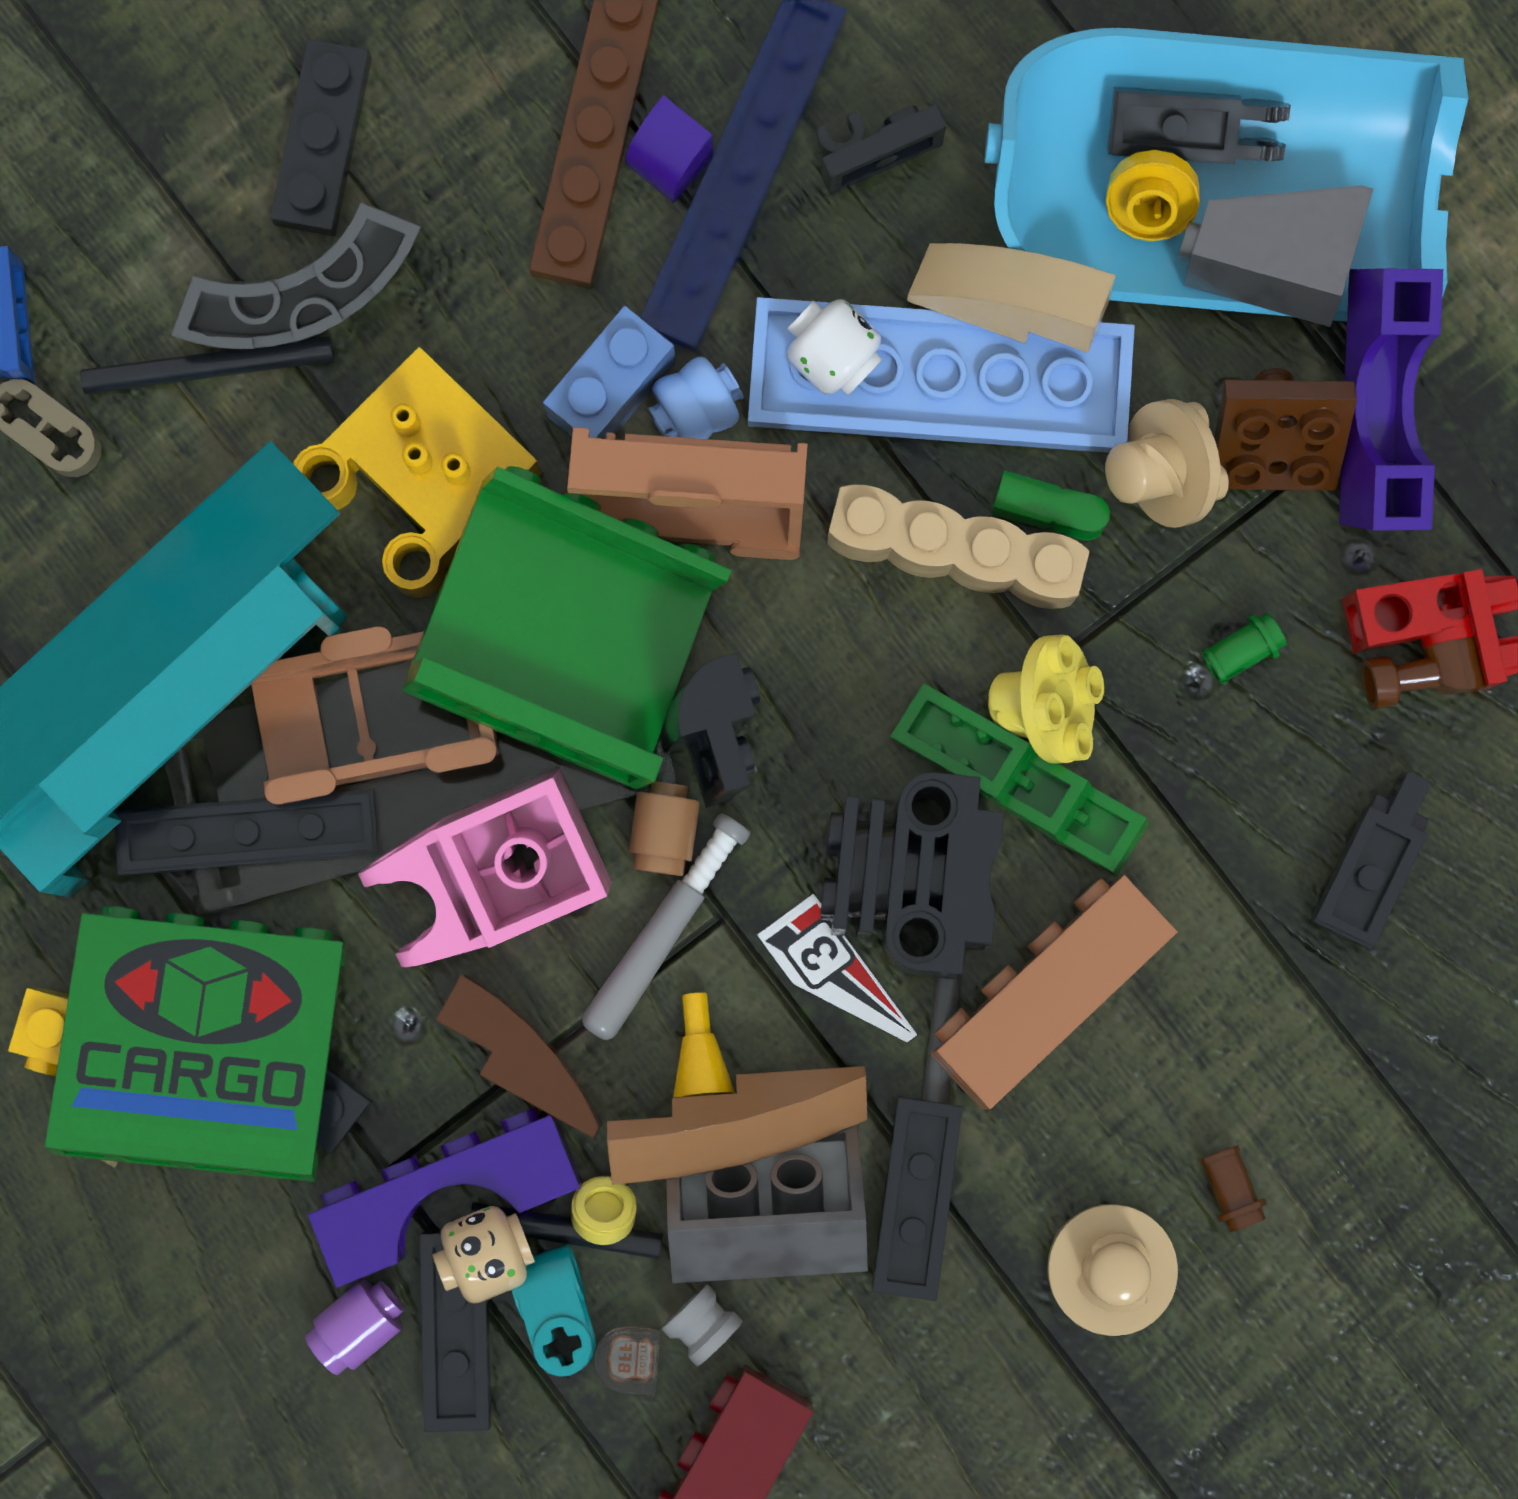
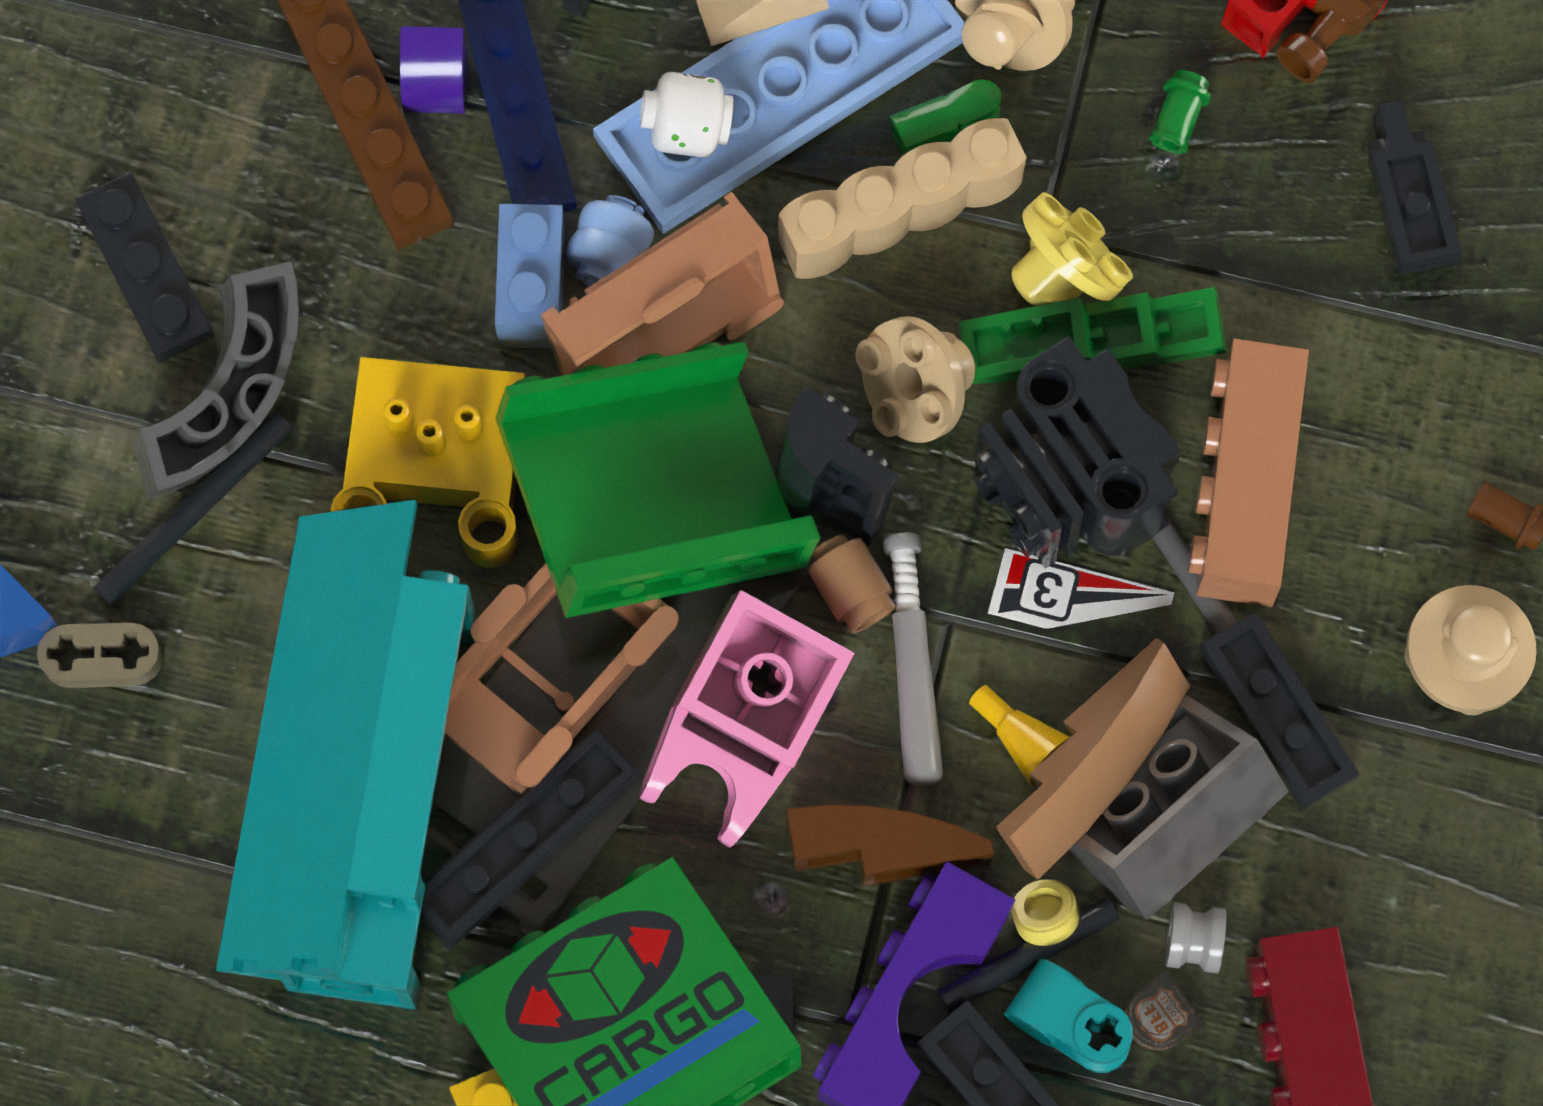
camera: 40 degrees left, 10 degrees down
tan head [432,1206,535,1304] -> none
none -> tan plate [855,316,975,443]

